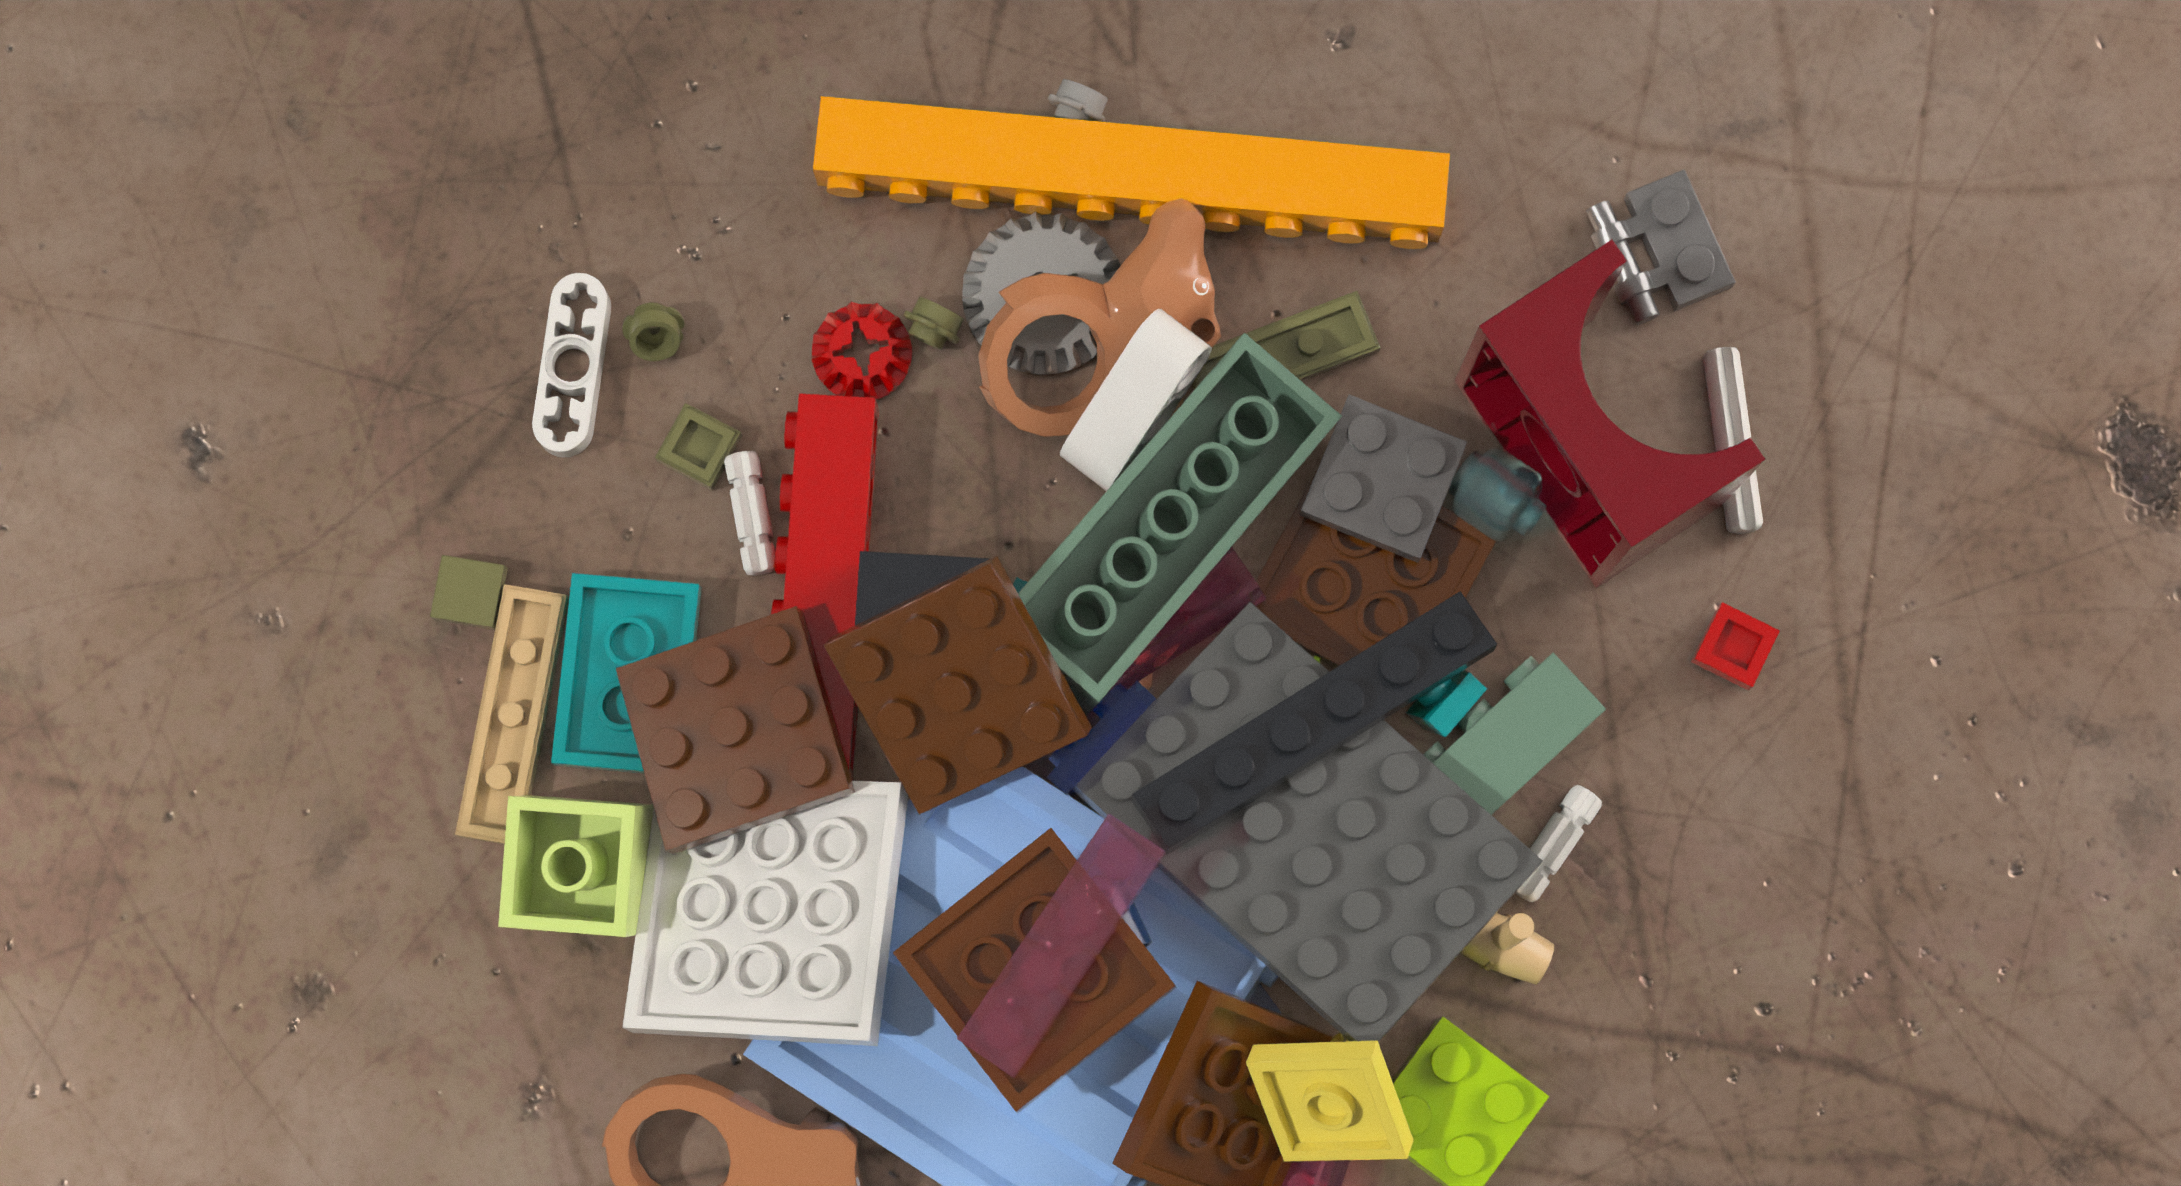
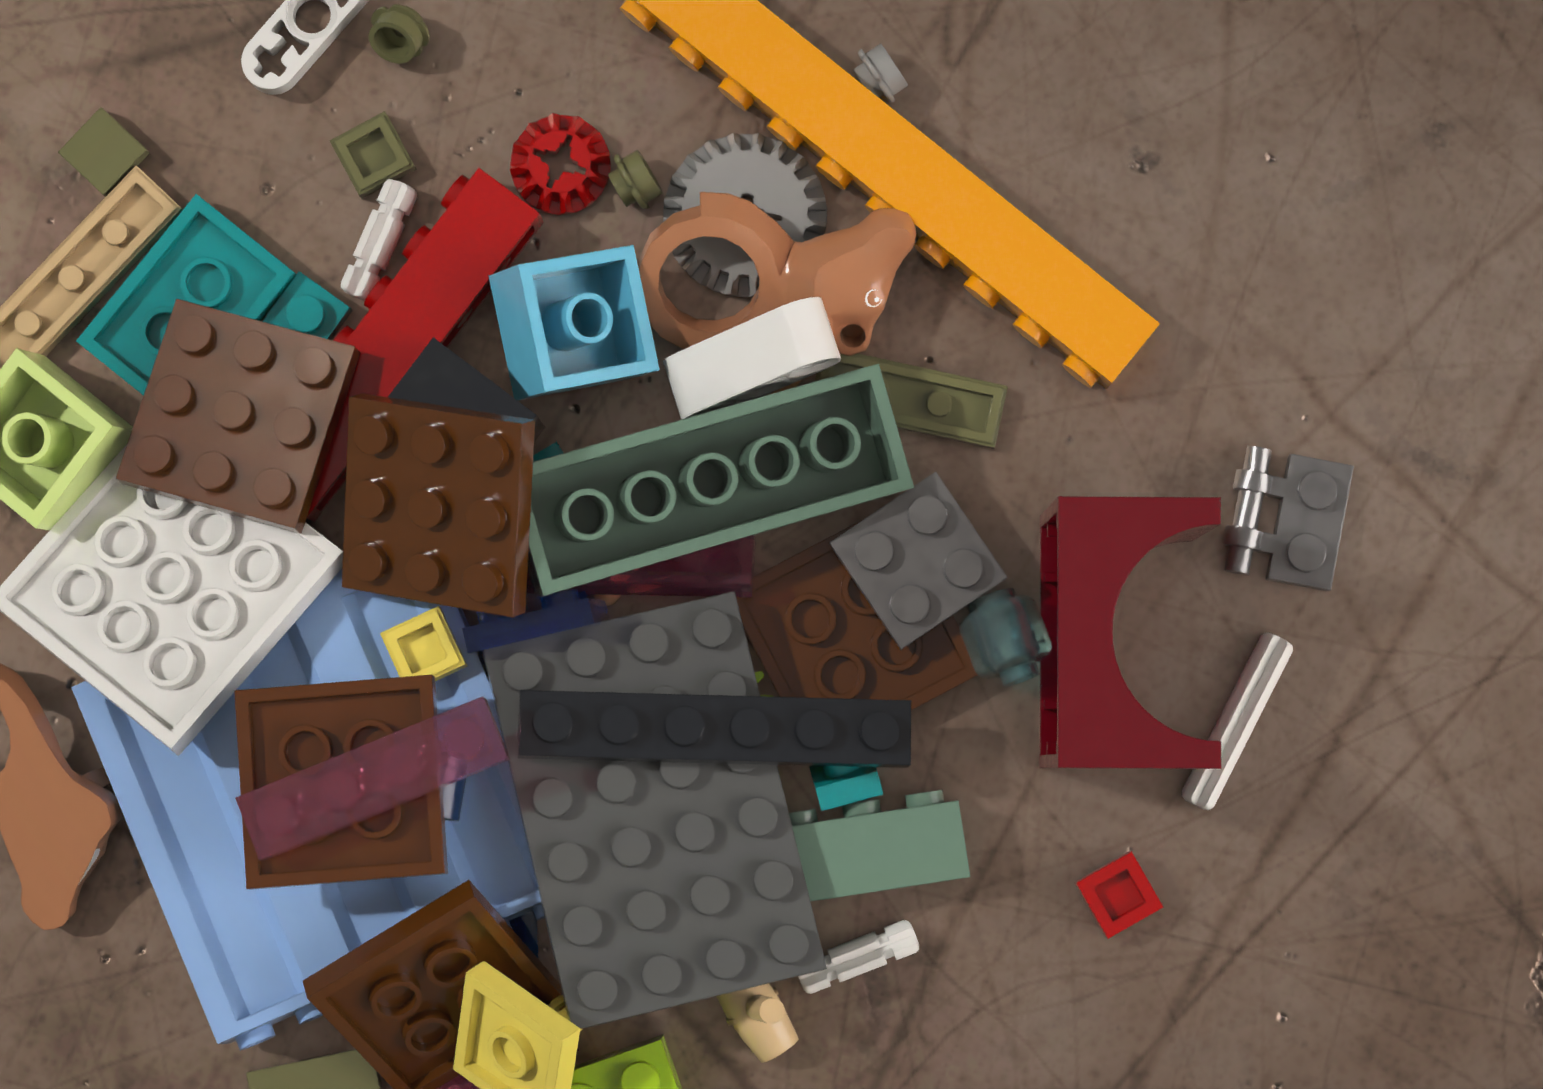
camera: 35 degrees right, 5 degrees up
none -> teal plate [262,271,353,340]
none -> light yellow tile [380,606,468,681]
none -> medium azure brick [489,245,660,400]

